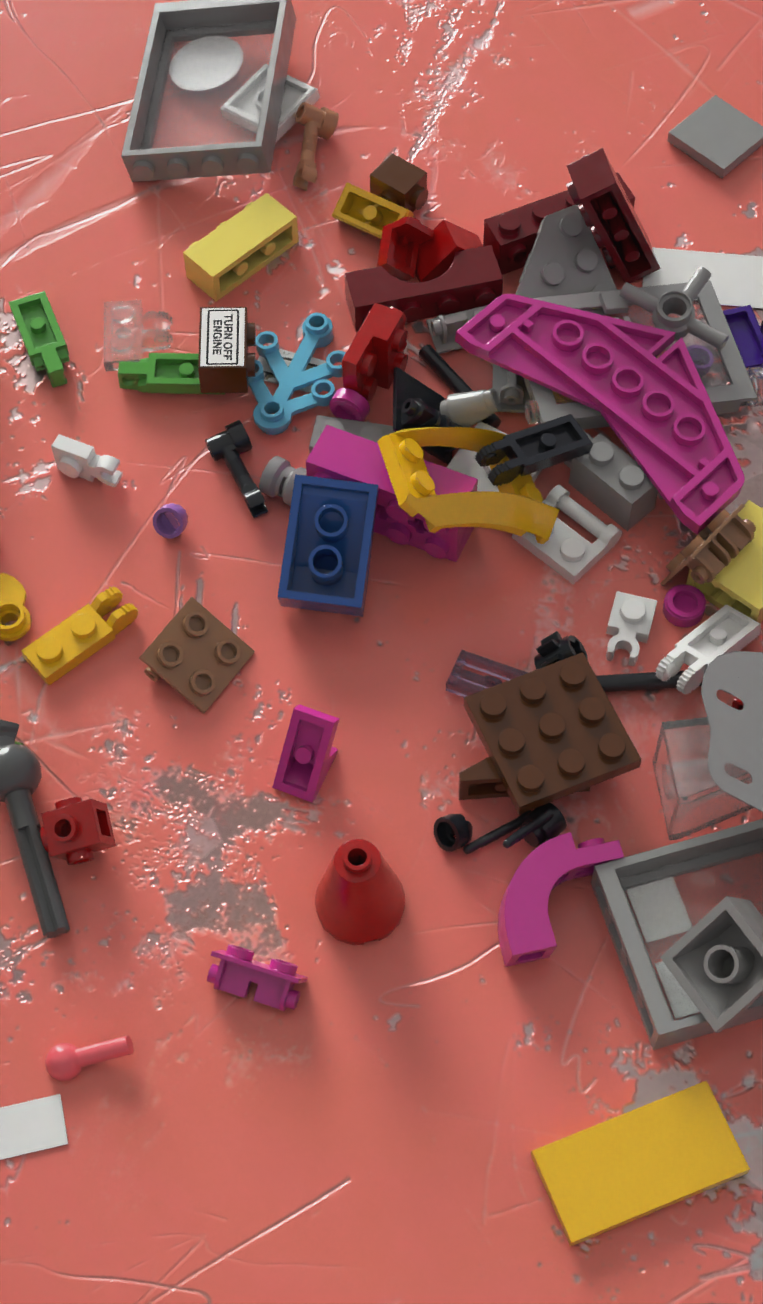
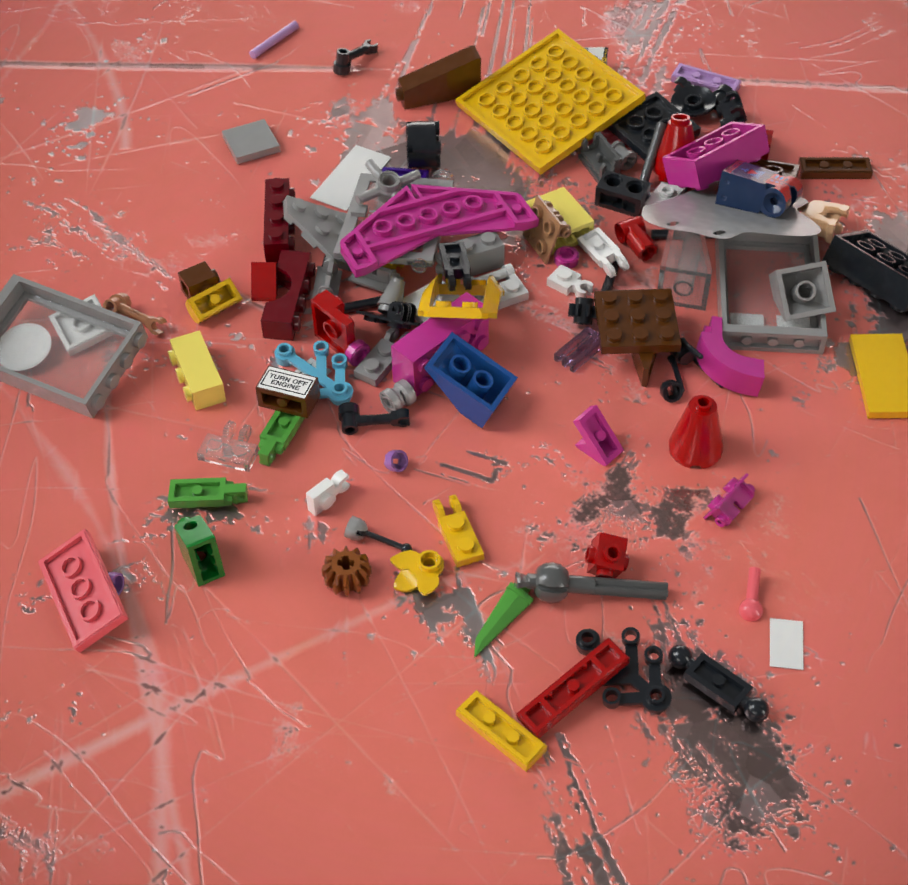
camera: 70 degrees left, 10 degrees down
medium nougat hinge [139,597,255,714] -> none
red bracket [377,217,434,281] -> none
dark red brick [566,148,661,283] -> none
none -> hinge [344,516,412,552]

